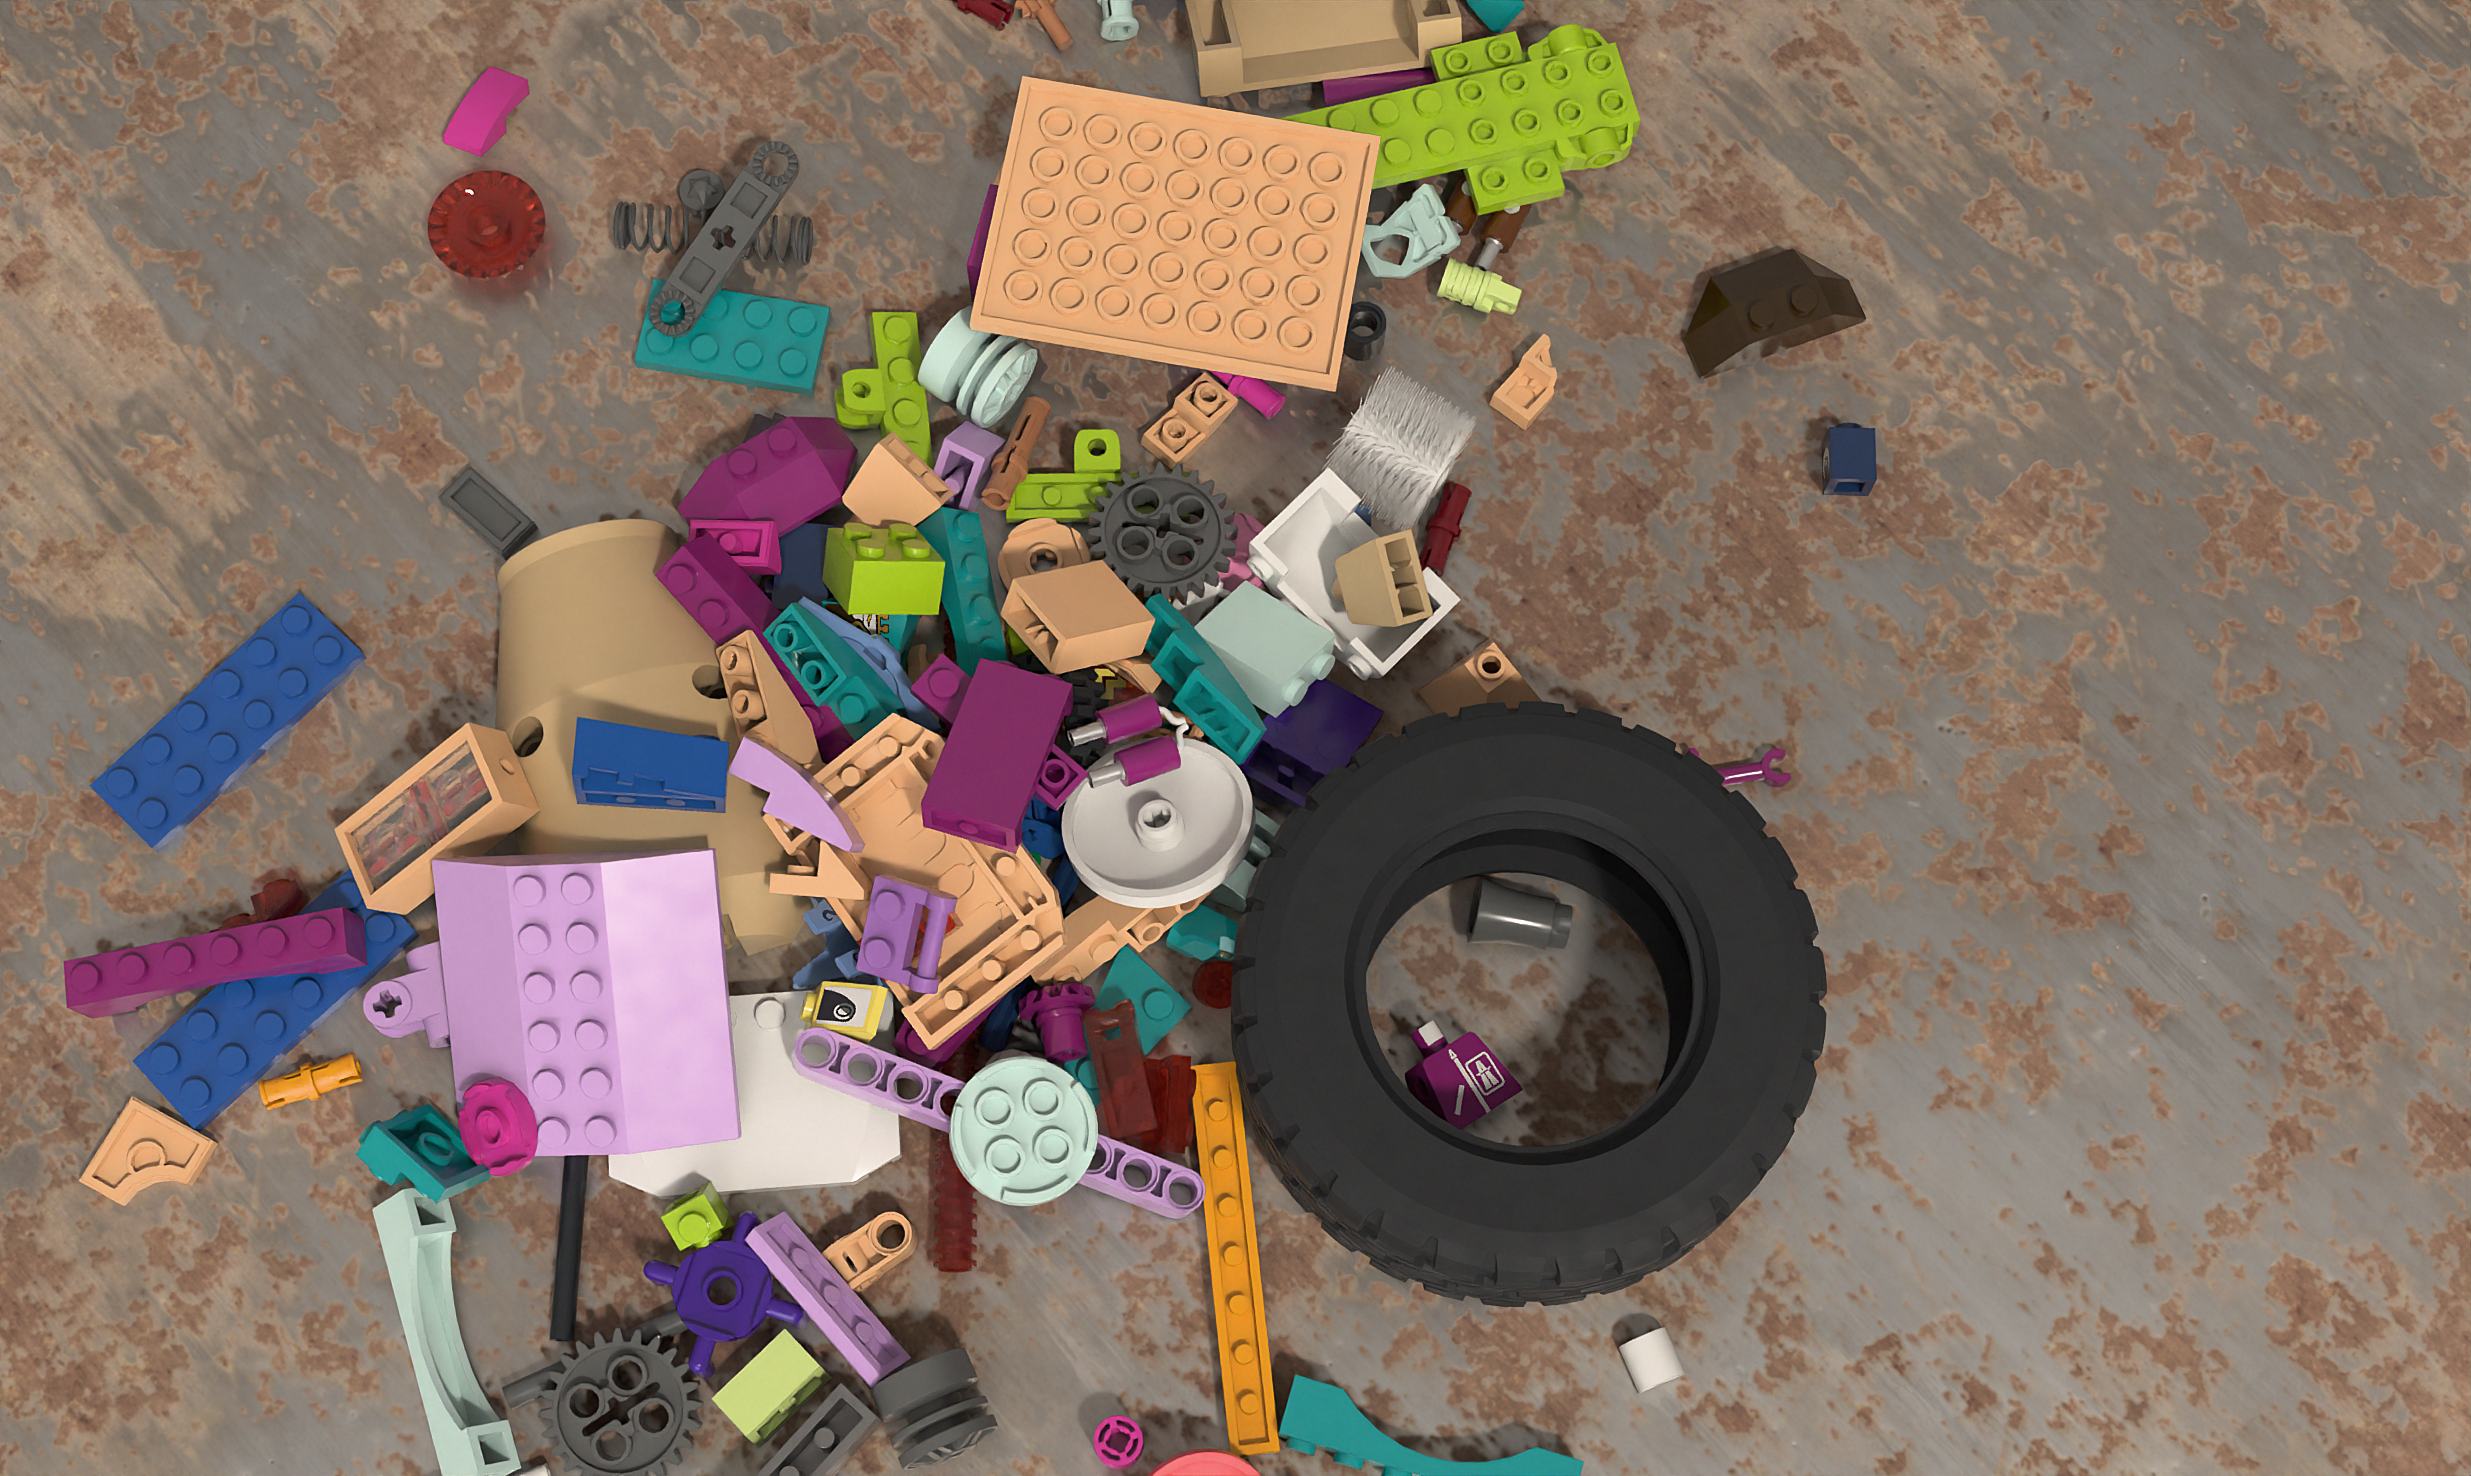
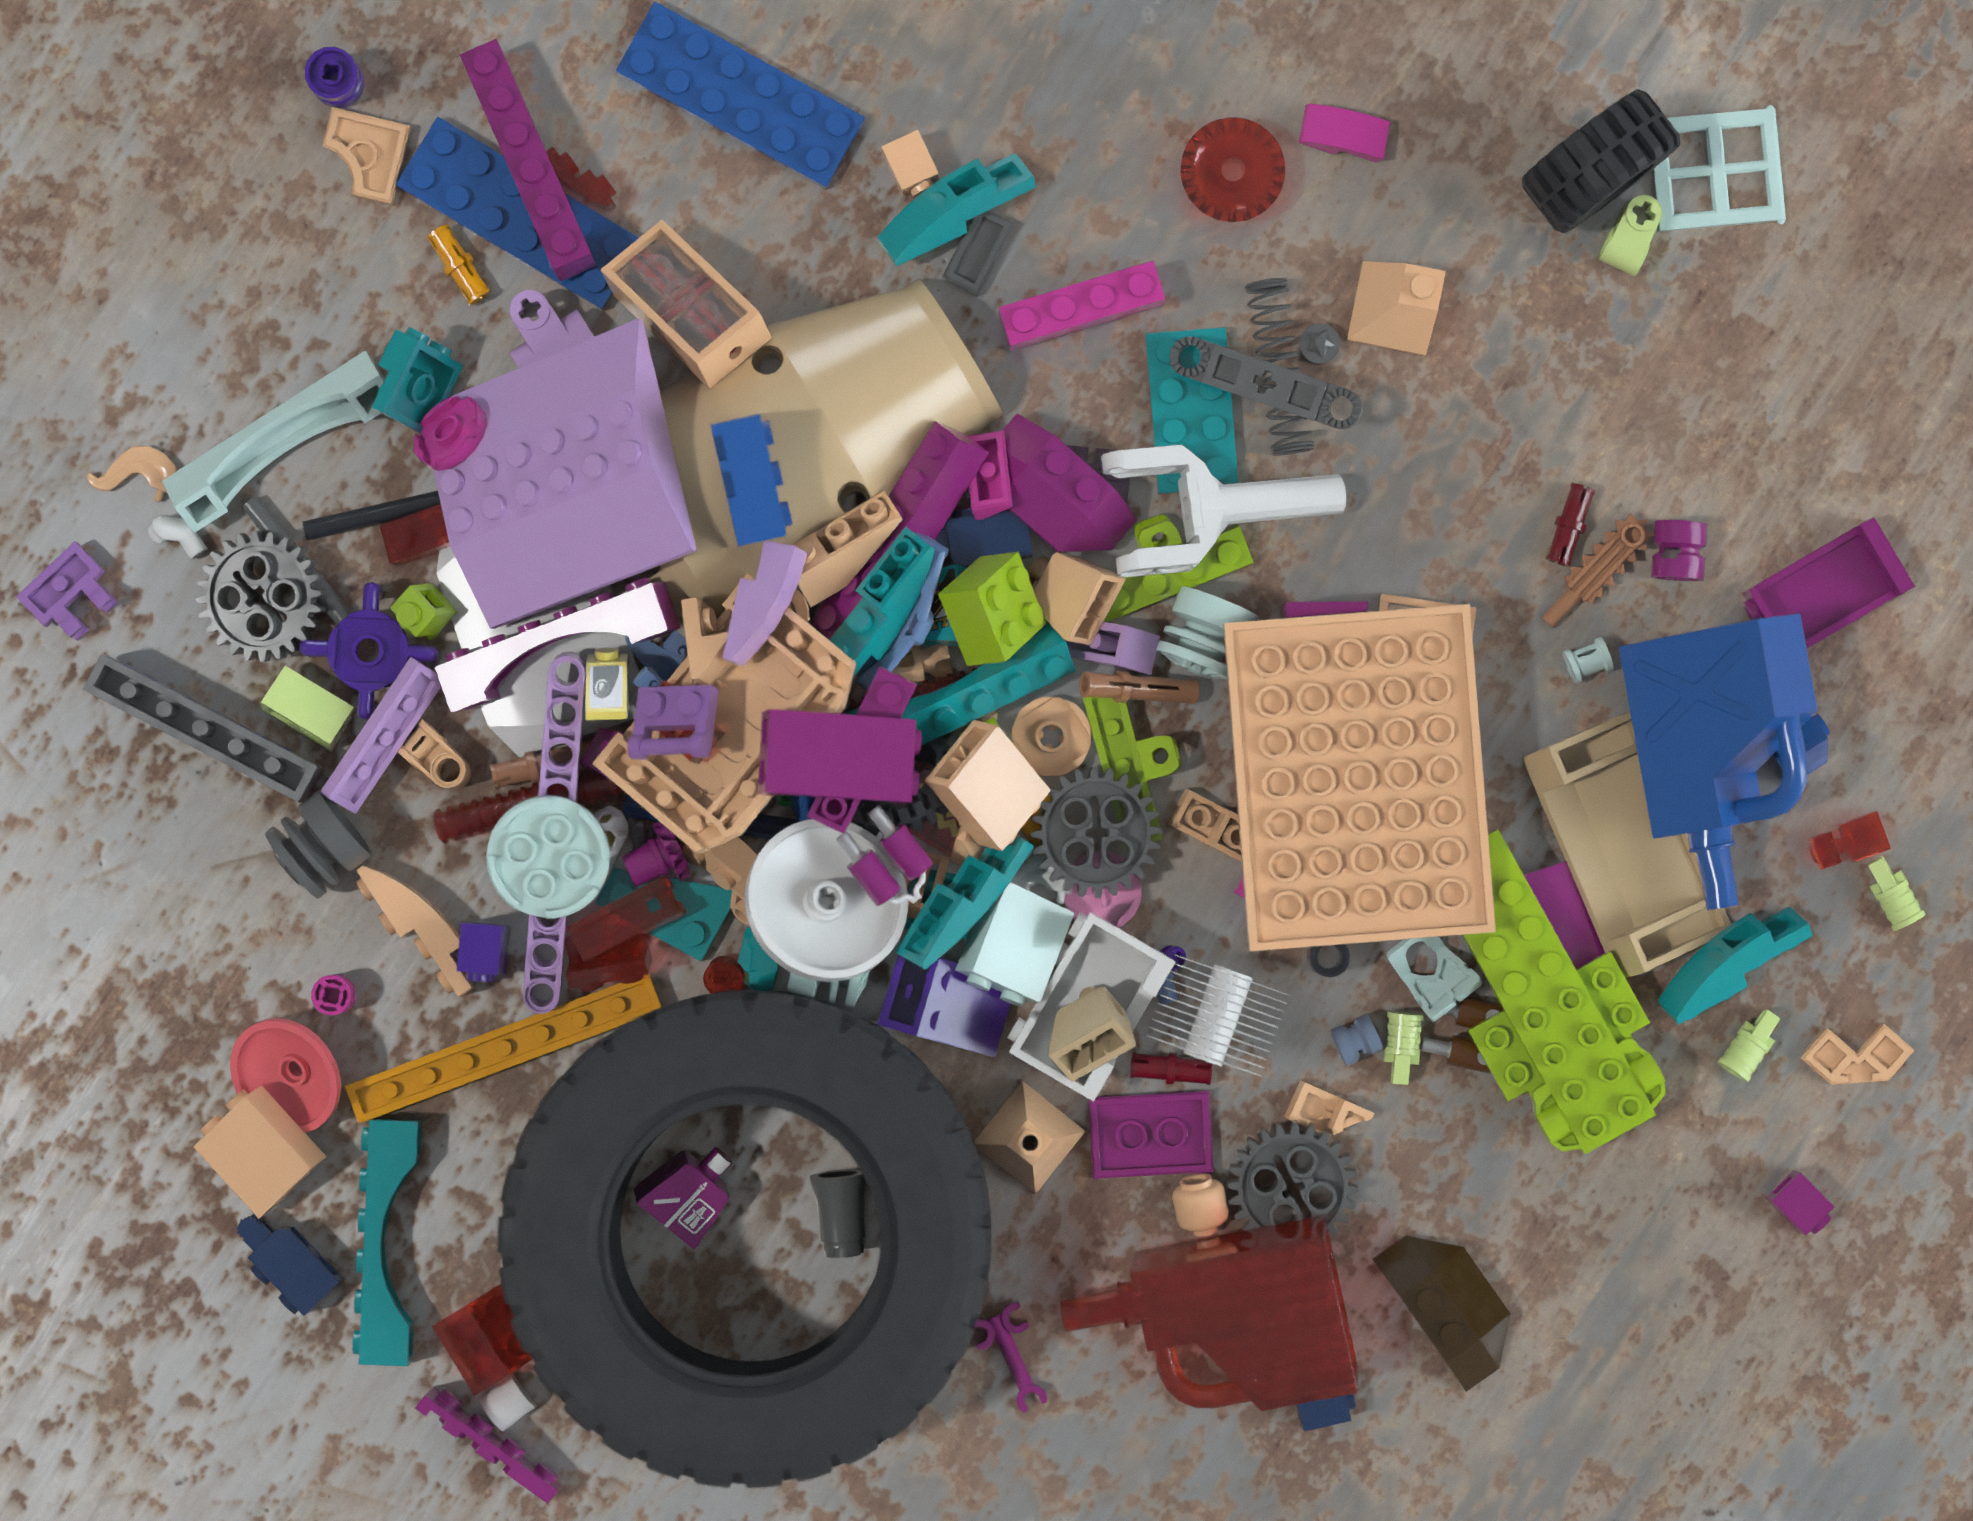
camera: 75 degrees right, 15 degrees up
none -> dark purple wheel [305,47,364,108]
none -> light nougat slope [356,865,476,997]
none -> clear red plate [380,504,450,566]
none -> magenta wing [415,1387,561,1504]
none -> clear red slope [432,1283,533,1396]
none -> arch [435,578,681,713]
none -> dark purple brick [457,922,511,982]
none -> nougat pin [489,740,592,790]
none -> teal slope [878,153,1036,267]
none -> light nougat brick [881,130,939,197]
none -> dark pink brick [998,260,1165,352]
none -> clear red piece [1060,1215,1359,1411]
none -> magenta tile [1088,1091,1214,1179]
none -> white piece [1101,445,1346,577]
none -> light nougat head [1172,1173,1229,1237]
none -> dark grey gear [1227,1120,1359,1253]
none -> sand blue wheel [1330,1013,1384,1066]
none -> light nougat slope [1347,261,1446,356]

